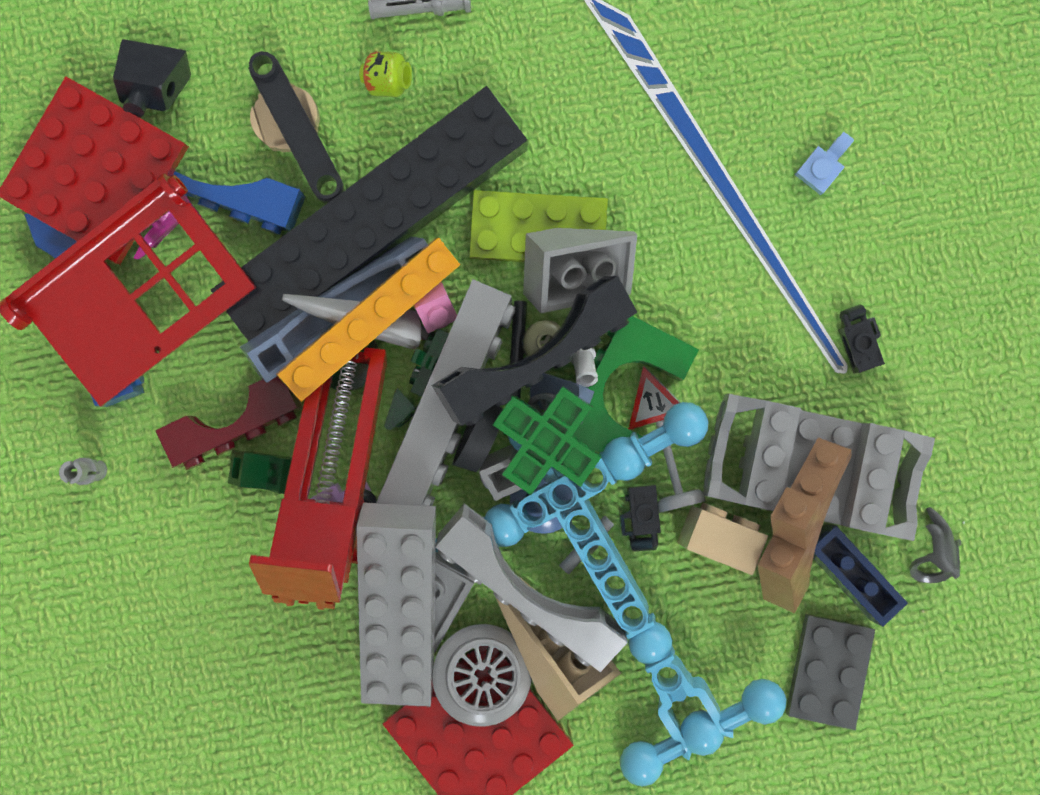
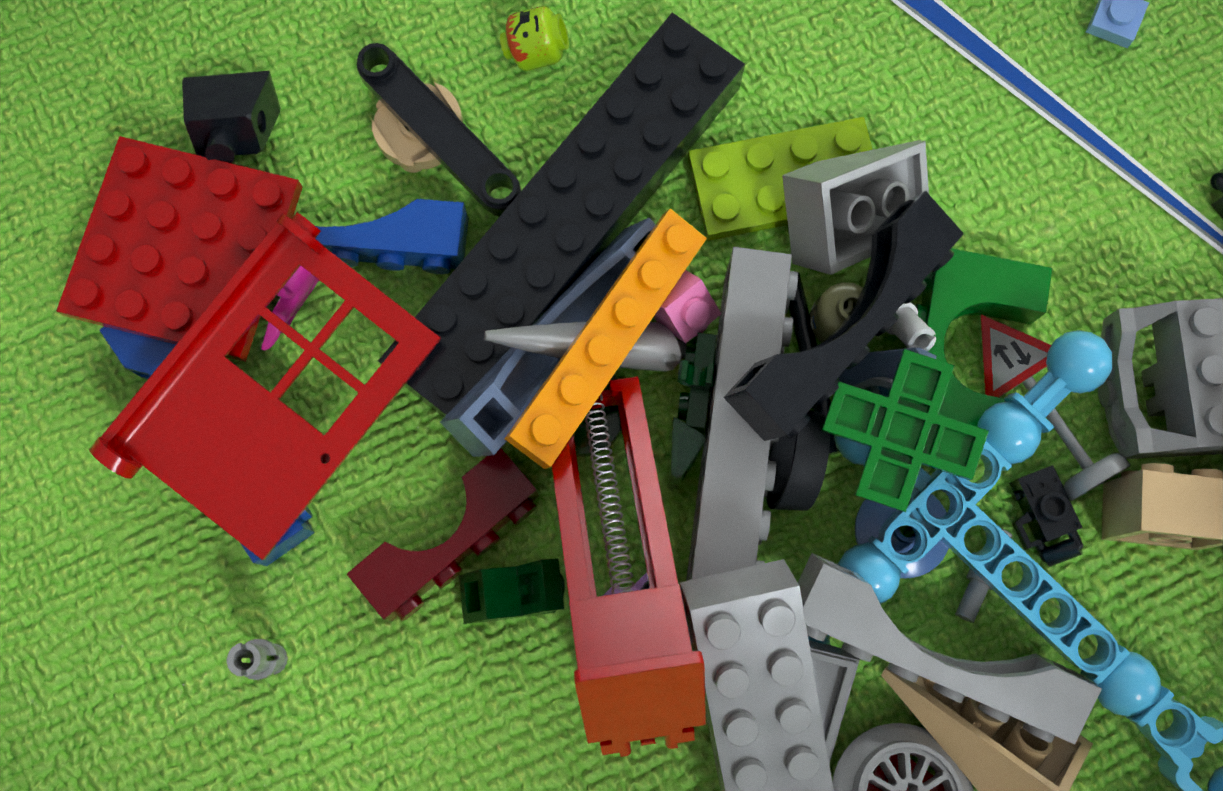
camera: 15 degrees left, 10 degrees down
light grey brick [479,445,521,501] -> none

